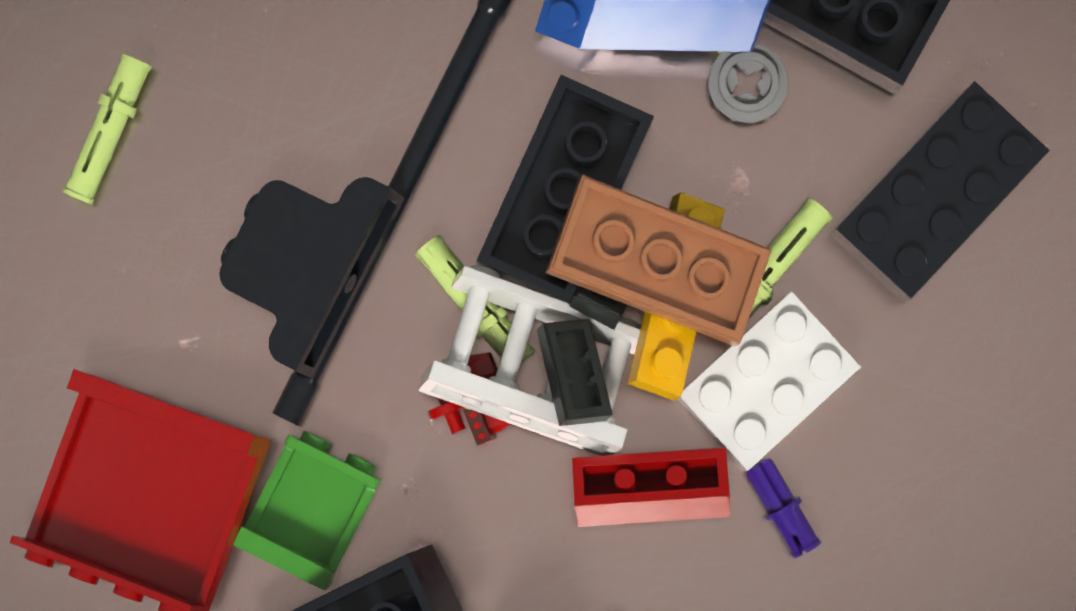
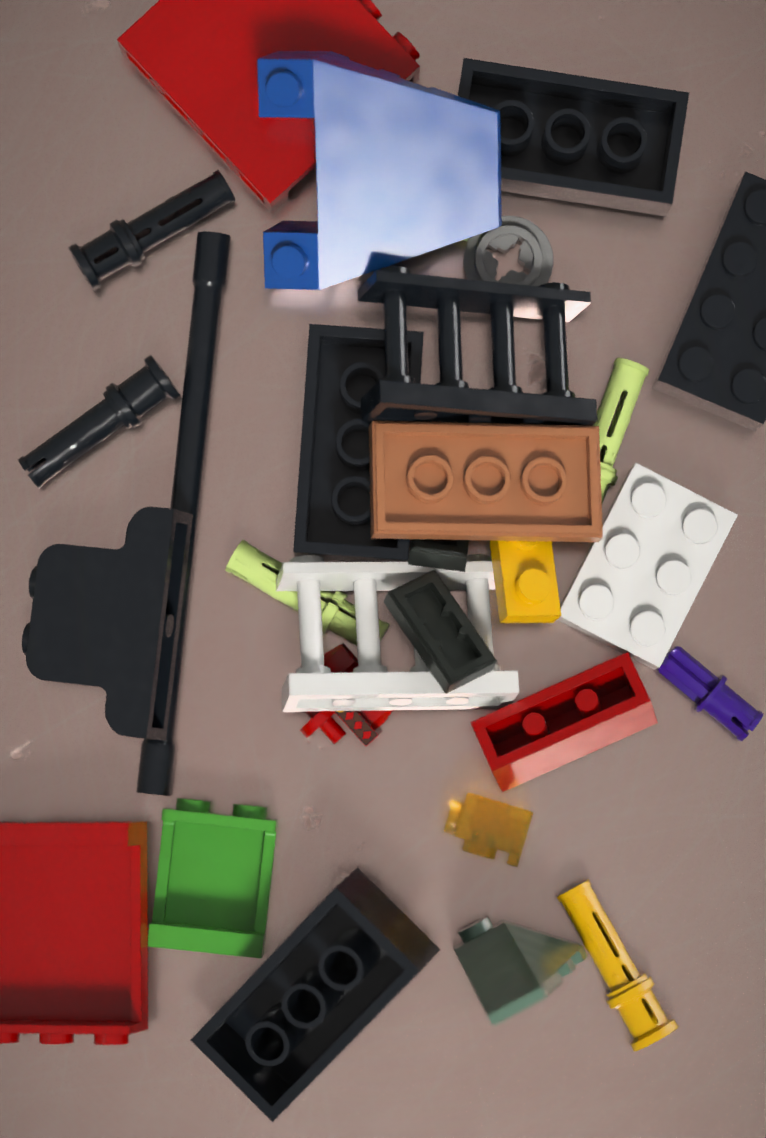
camera: 20 degrees left, 0 degrees up
none -> black pin [18,355,180,489]
none -> black fence [357,266,597,426]
none -> clear yellow brick [443,792,534,867]

